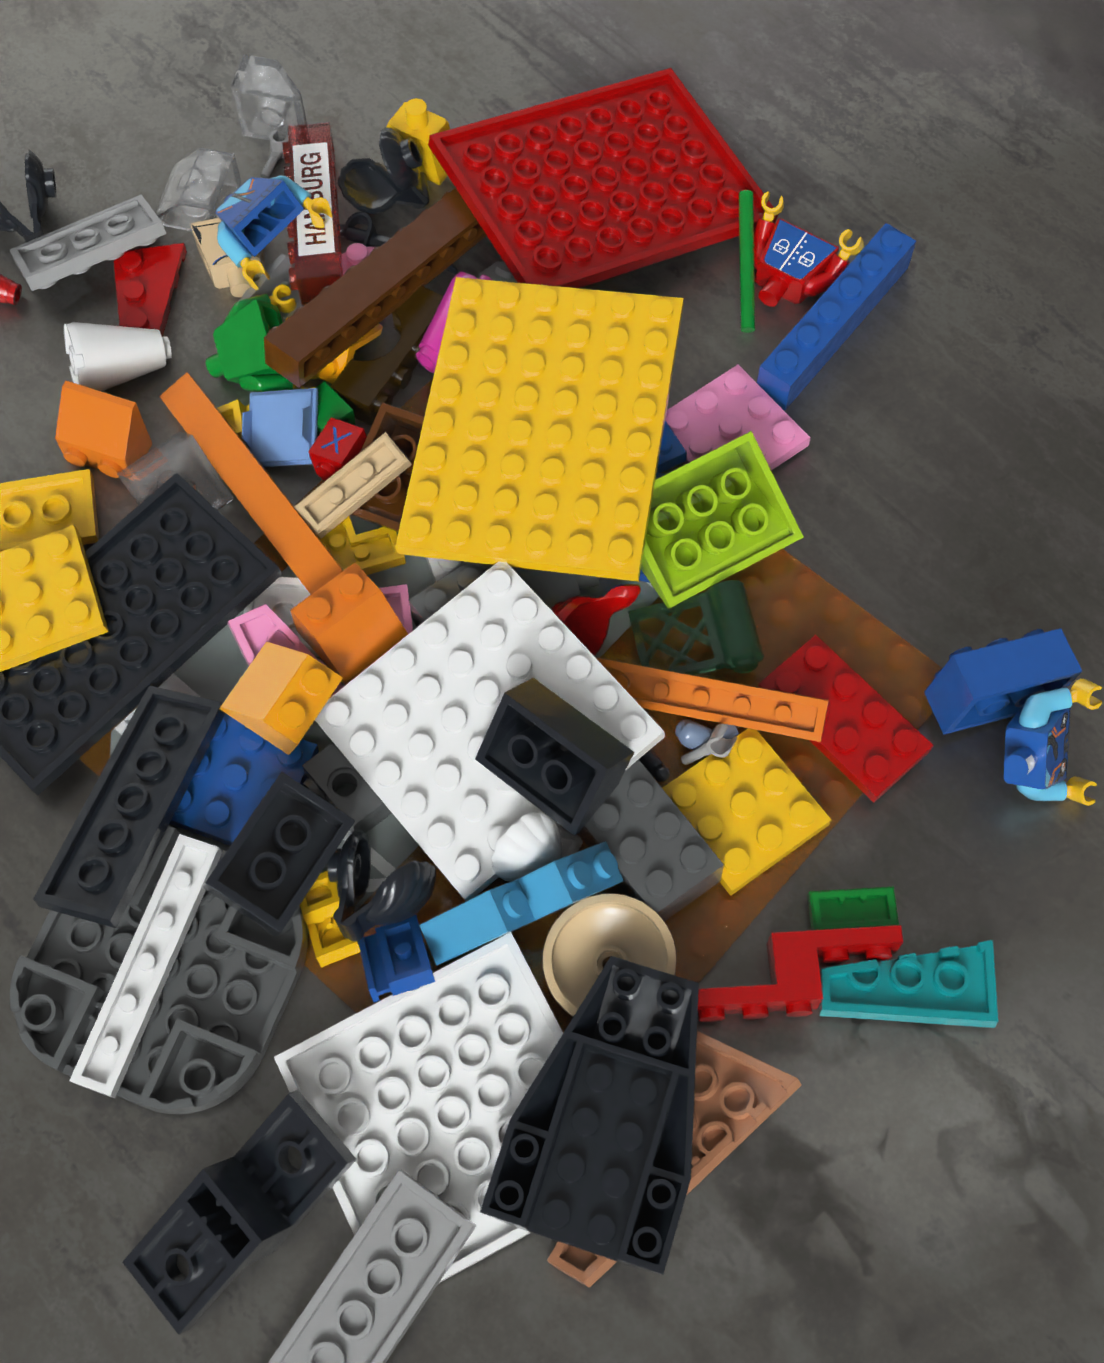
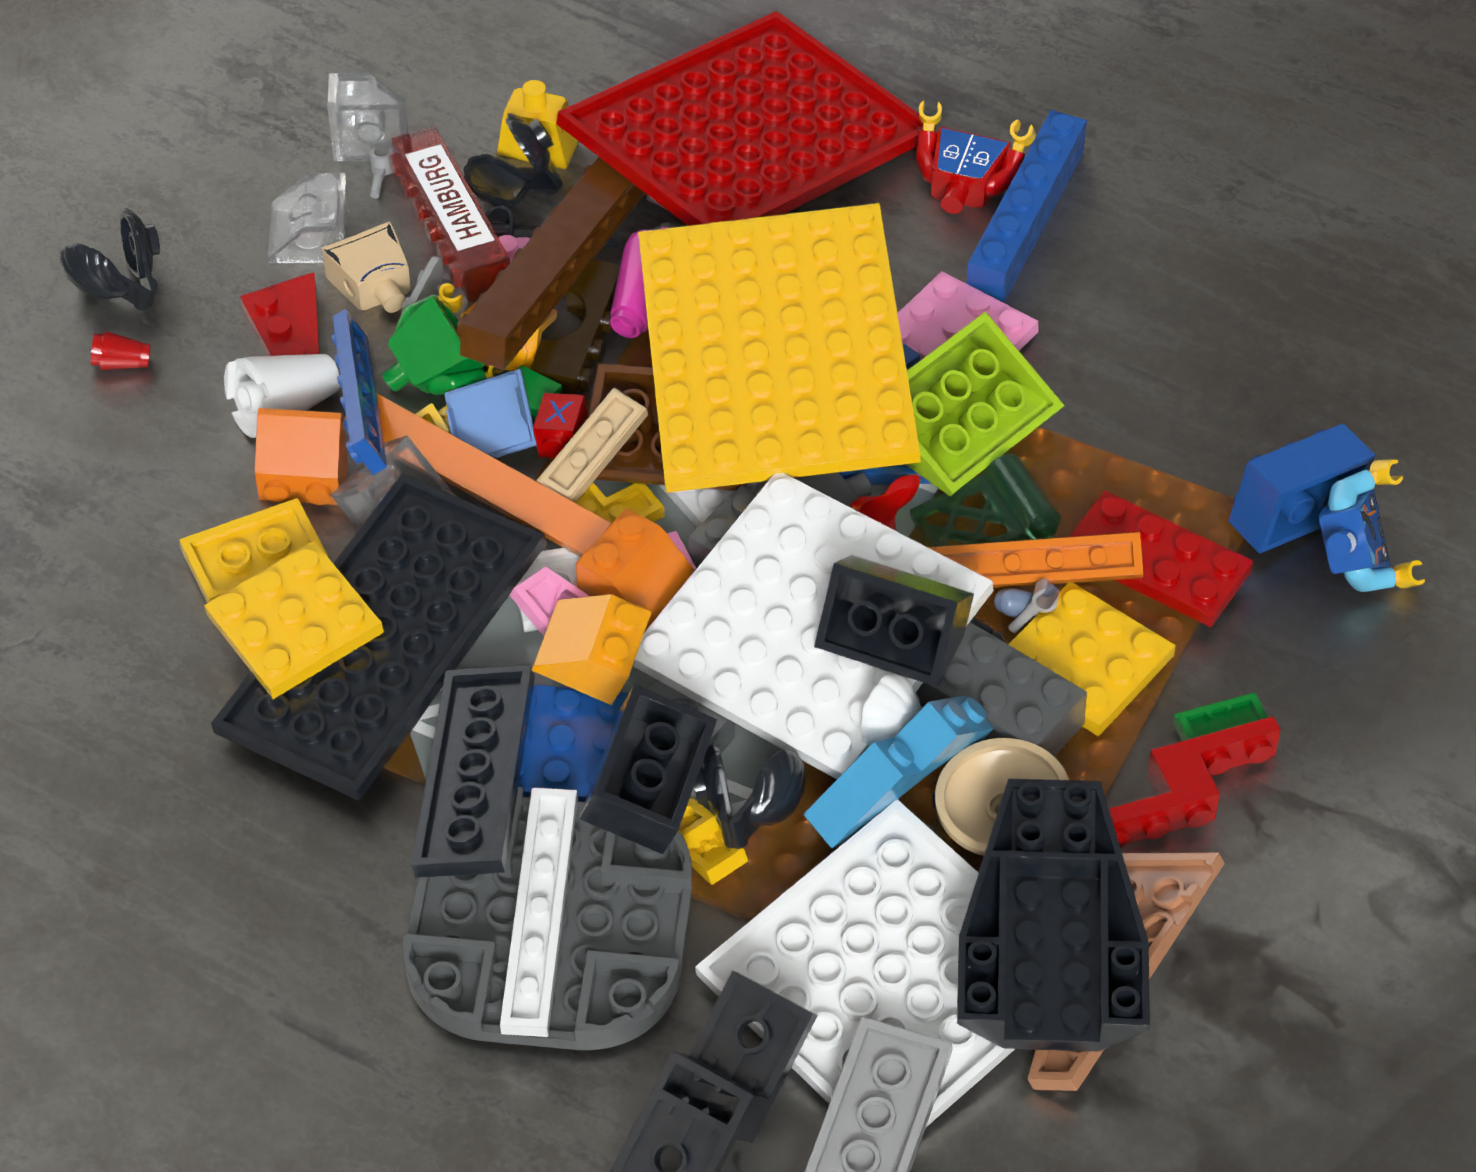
camera: 15 degrees left, 15 degrees down
light grey plate [10,194,166,291] -> none
torso [215,175,333,290] -> none
blue plate [358,915,436,1003] -> none
green bar [739,190,755,333] -> none
teal wing [819,940,999,1028] -> none
none -> blue plate [331,309,387,475]

